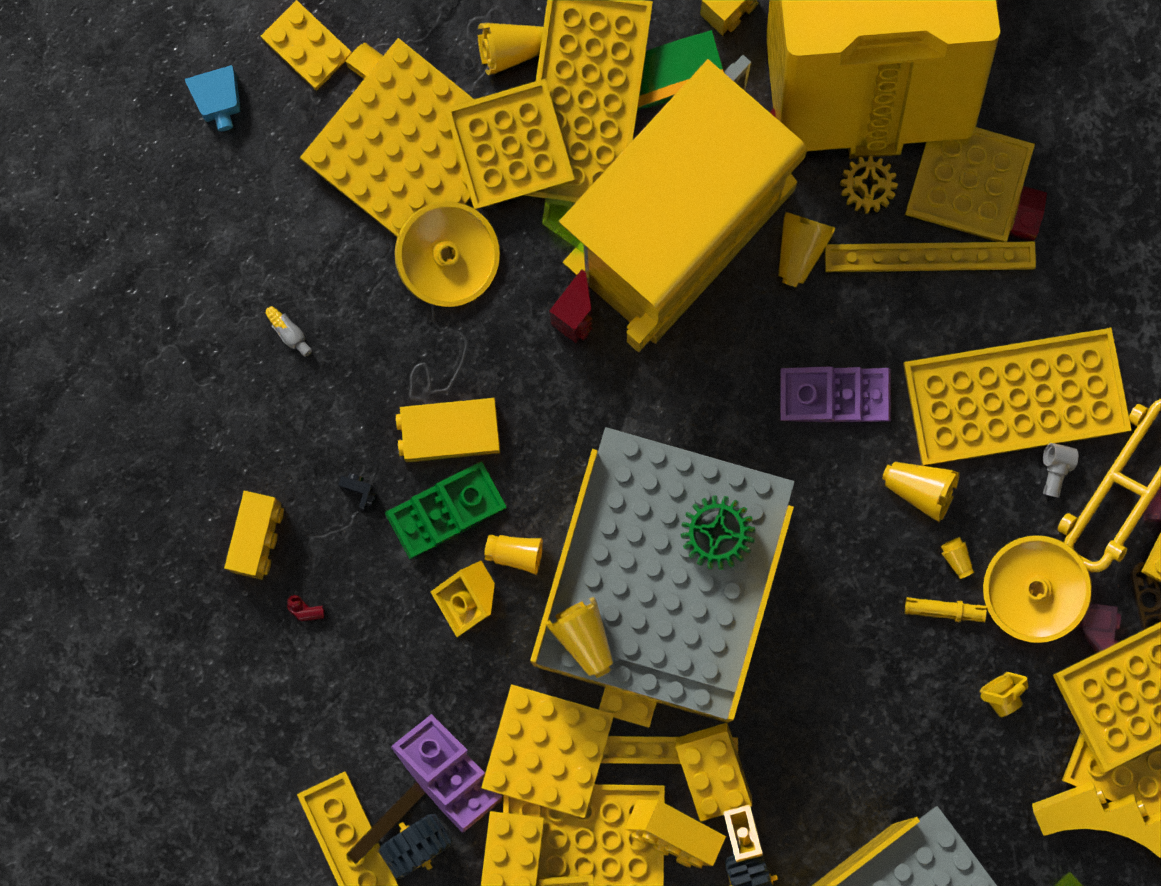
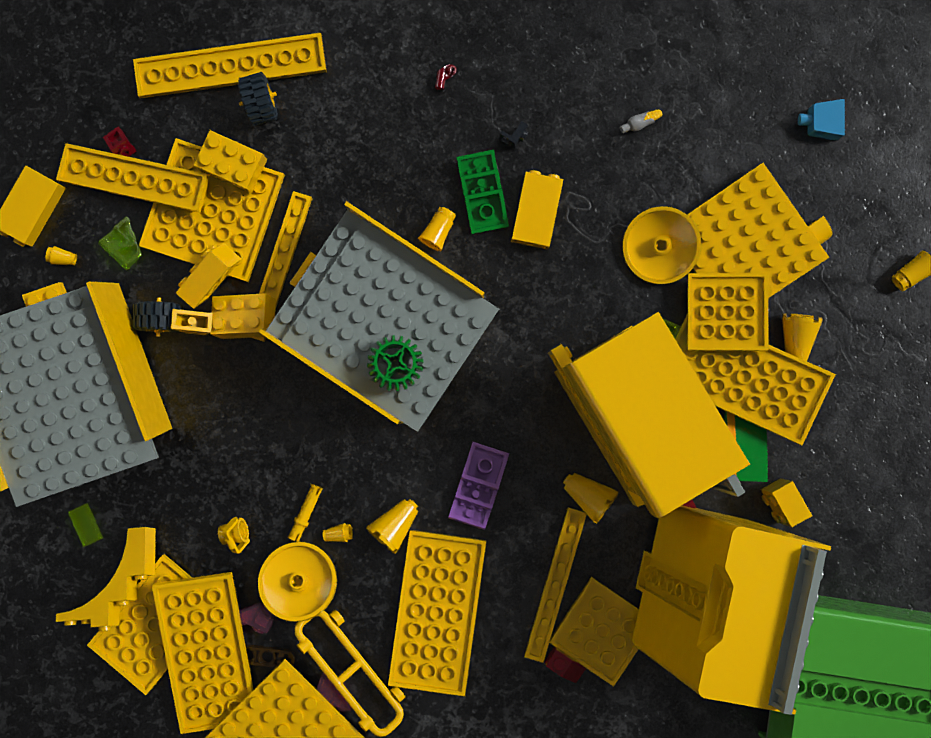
camera: 105 degrees right, 5 degrees up
yellow brick [224,491,284,580] -> none
yellow plate [261,0,352,91] -> none
dark brown beam [346,782,426,864] -> none
medium lavender slope [392,714,503,833] -> none
yellow slope [431,561,495,637] -> none
yellow plate [481,684,614,818] -> none
yellow cone [546,597,613,678] -> none
dark red slope [549,269,592,343] -> none
yellow gear [840,156,898,213] -> none
light grey pin [1043,443,1079,498] -> none

